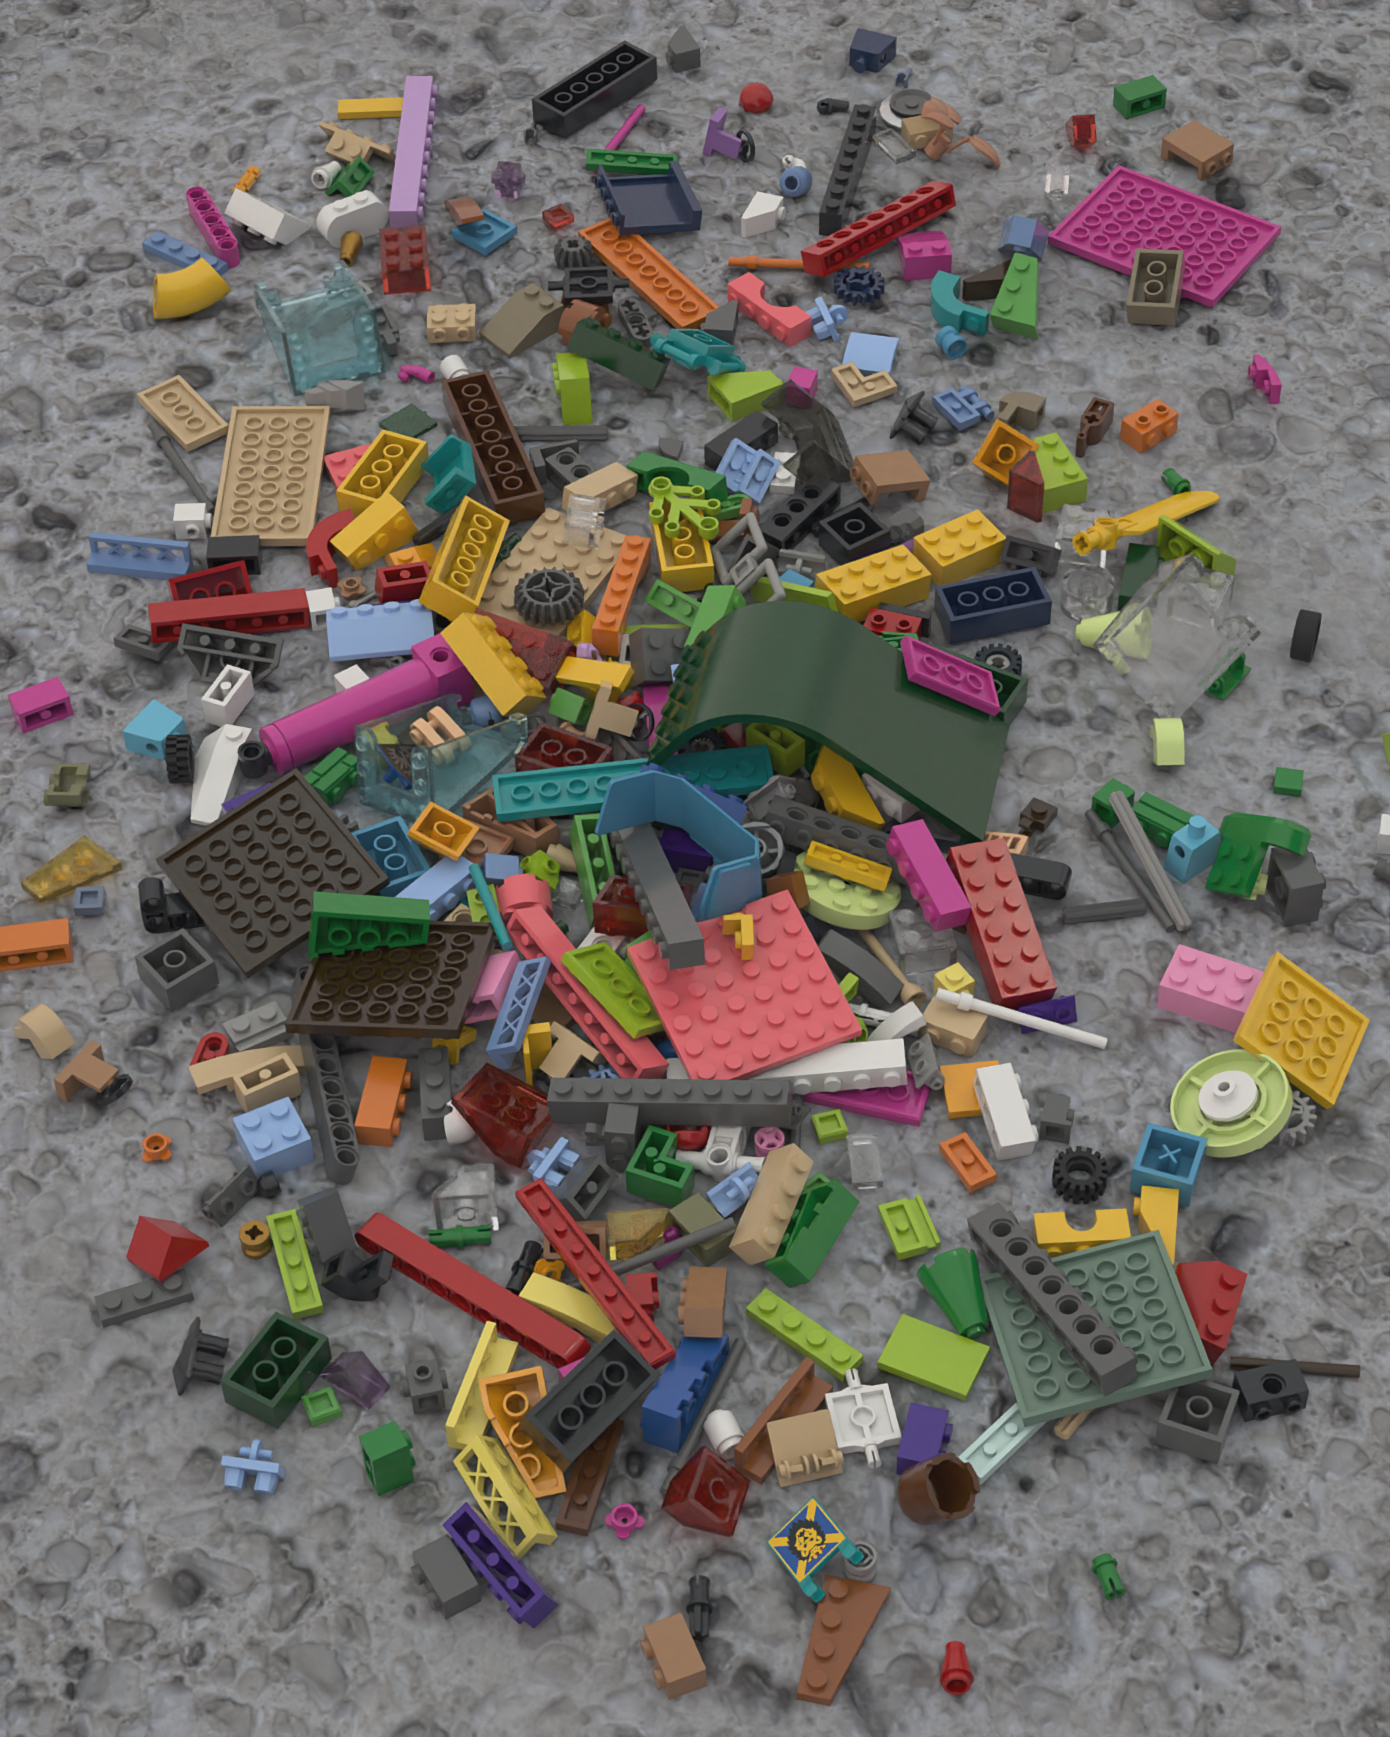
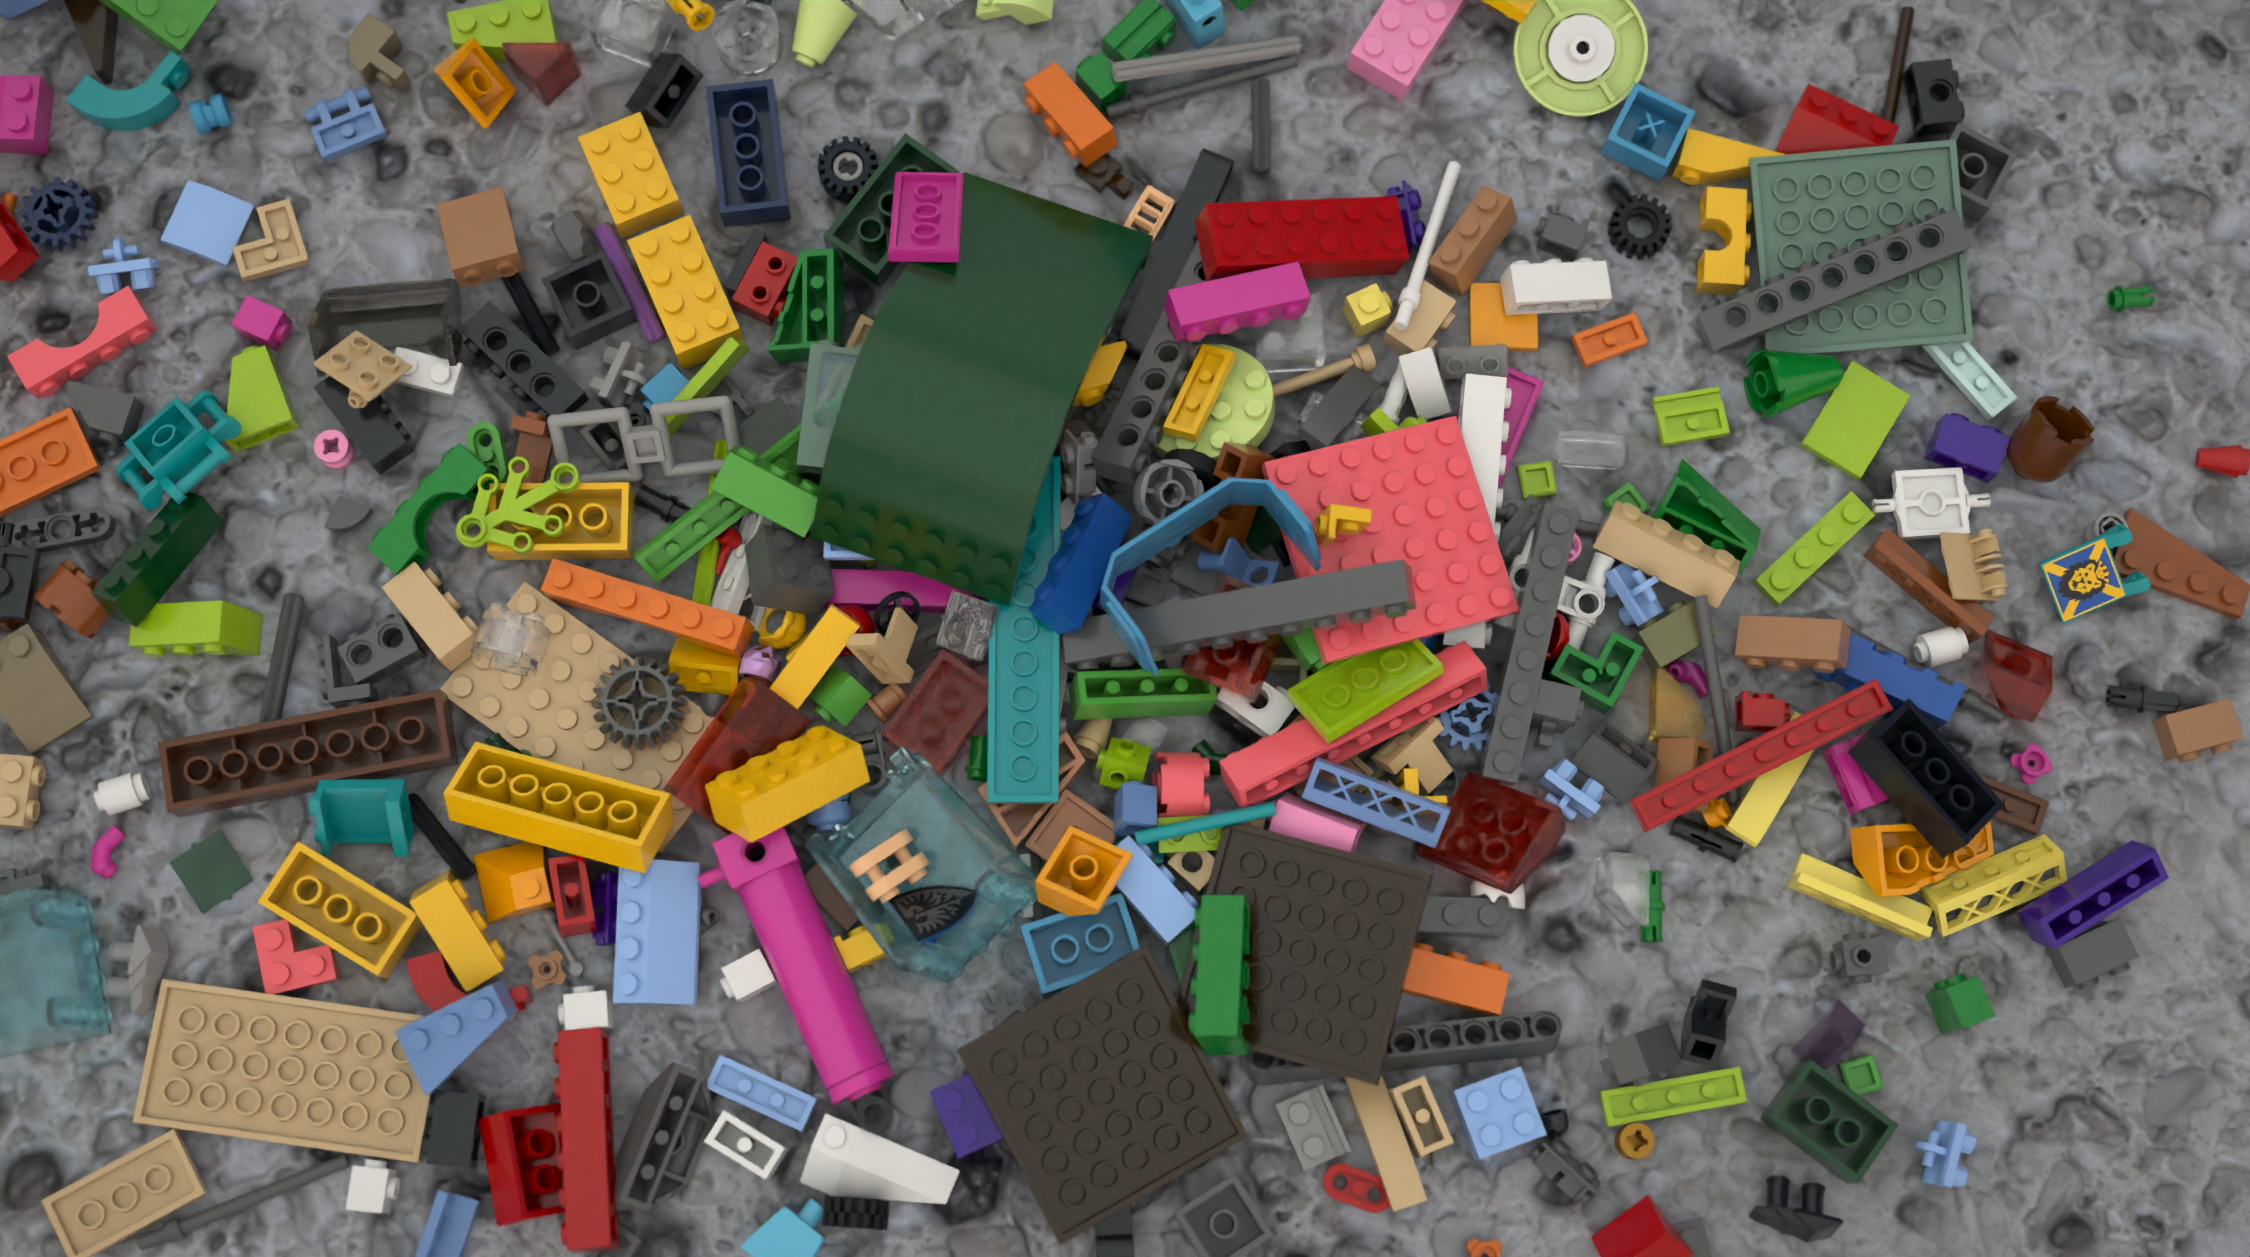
camera: 90 degrees left, 30 degrees up
green brick [304,747,364,807] -> none
red beam [354,1212,591,1369] -> none
light blue slope [715,438,781,504] -> none
black connector [889,391,939,446] -> none
none -> tan hinge [313,330,412,408]
none -> bright pink wheel [314,429,355,470]
none -> medium blue wedge [395,978,518,1097]
none -> light blue plate [707,1055,818,1132]
none -> clear piece [935,590,999,662]
none -> orange brick [1023,61,1117,167]
none -> medium nougat brick [1428,185,1518,297]

